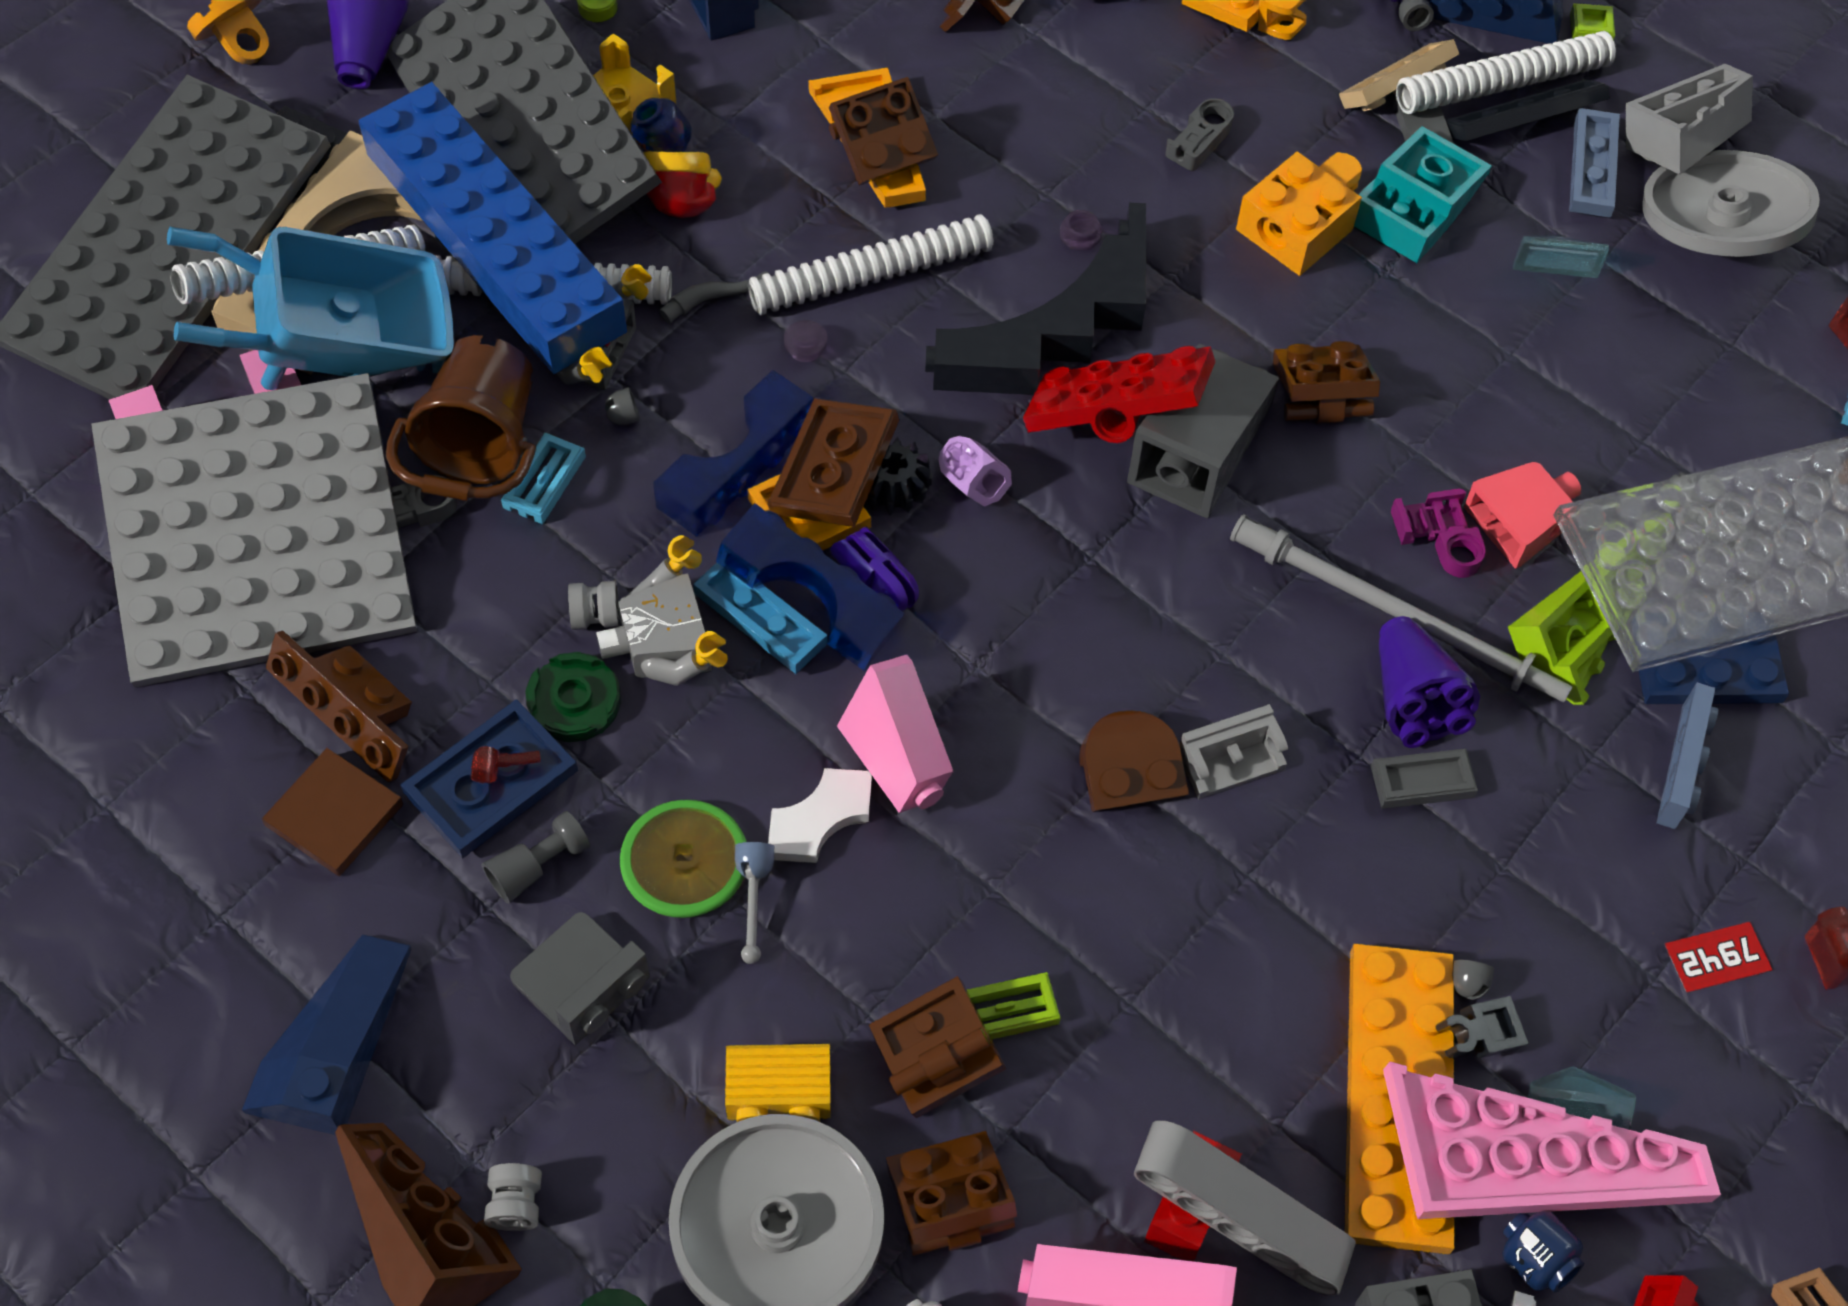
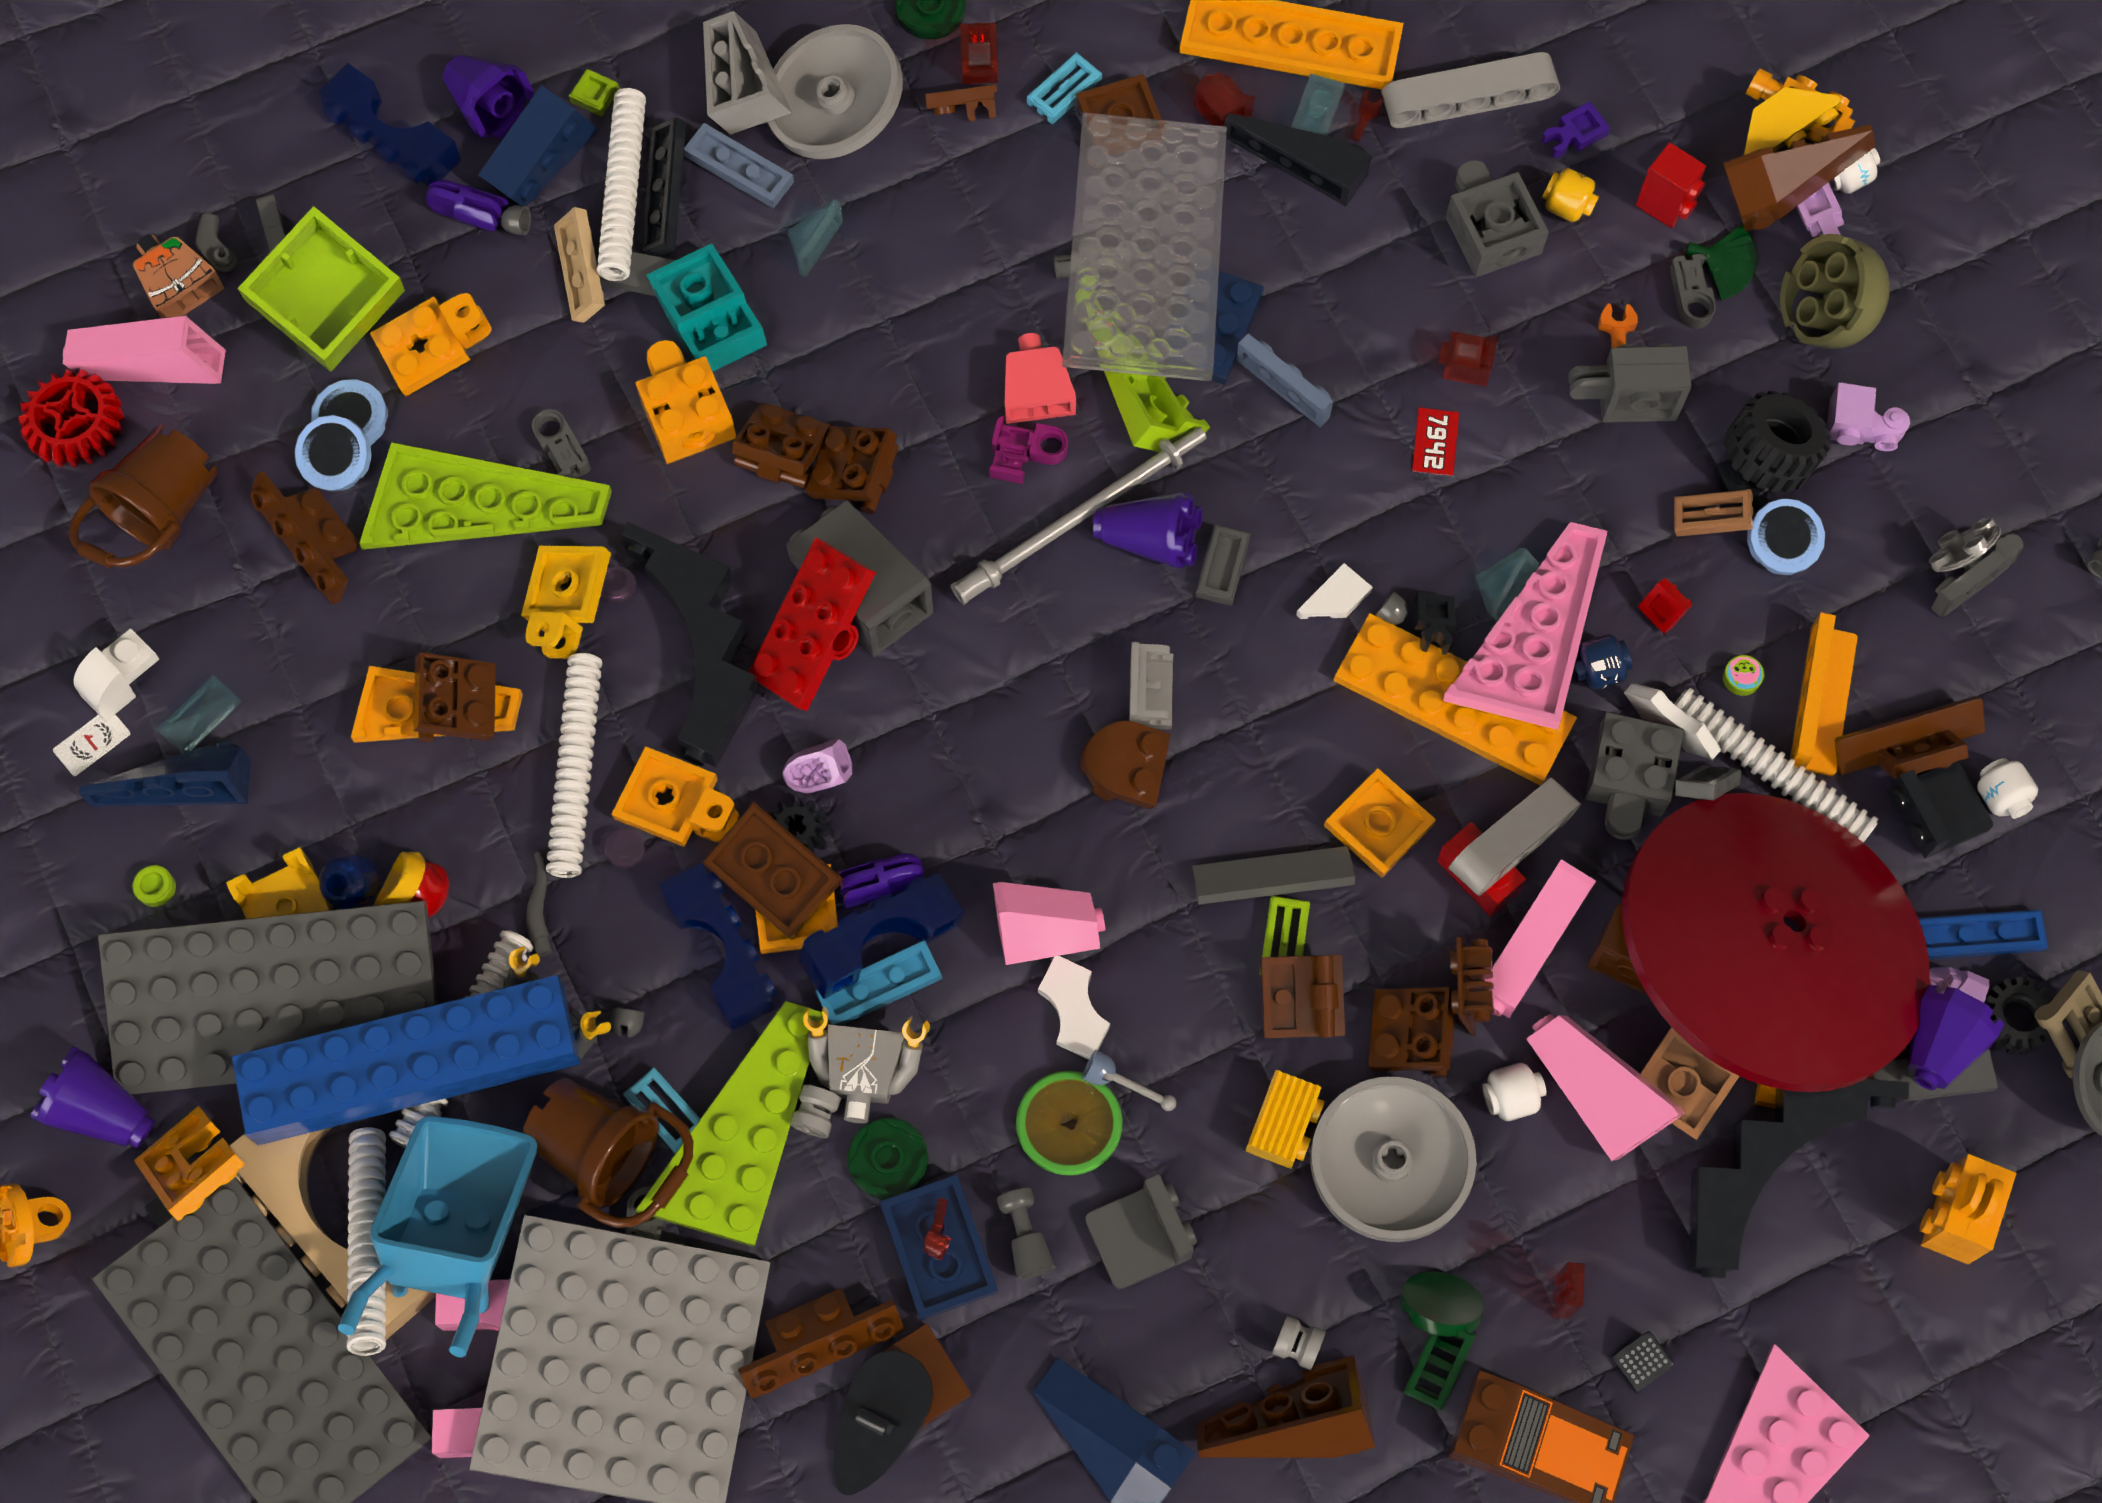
camera: 65 degrees left, 10 degrees up
none -> light orange plate [134,1106,245,1222]
none -> lime wing [359,442,612,550]
none -> yellow plate [521,546,611,659]
none -> light orange plate [611,746,740,847]
none -> lime wing [635,1001,823,1247]
none -> reddish brown plate [732,402,831,489]
none -> black shield [834,1350,934,1496]
none -> reddish brown plate [924,84,998,122]
none -> dark grey tile [1192,846,1355,905]
none -> white tile [1296,563,1373,619]
none -> light orange plate [1324,768,1436,878]
none -> reddish brown hinge [1450,937,1494,1036]

